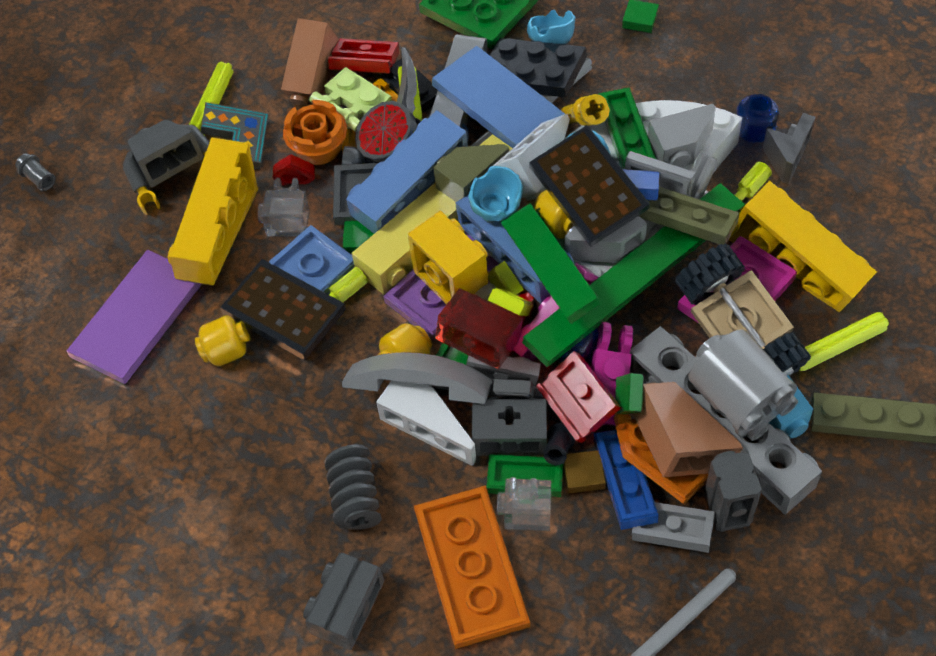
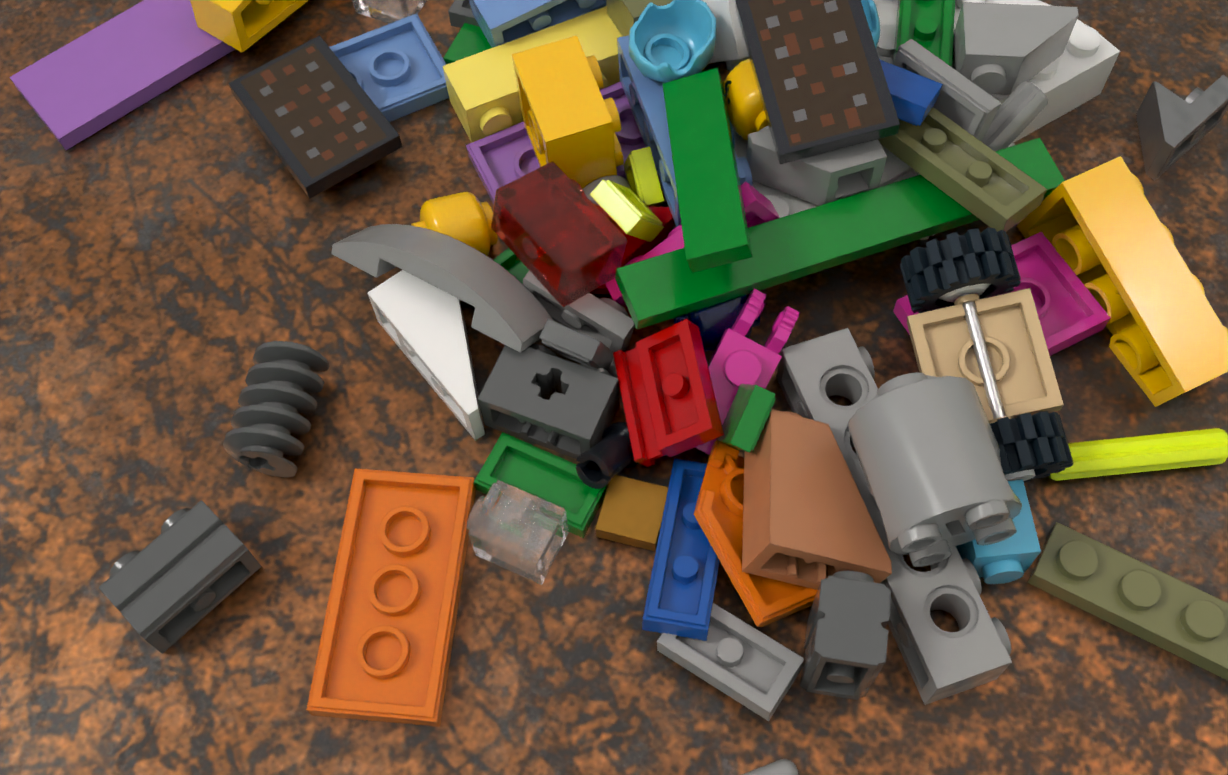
camera: 20 degrees right, 5 degrees up
yellow head [195,315,250,367] -> none
neon yellow axle [329,267,368,302] -> none
neon yellow axle [735,162,772,201] -> none
clear blue head [736,94,779,142] -> none

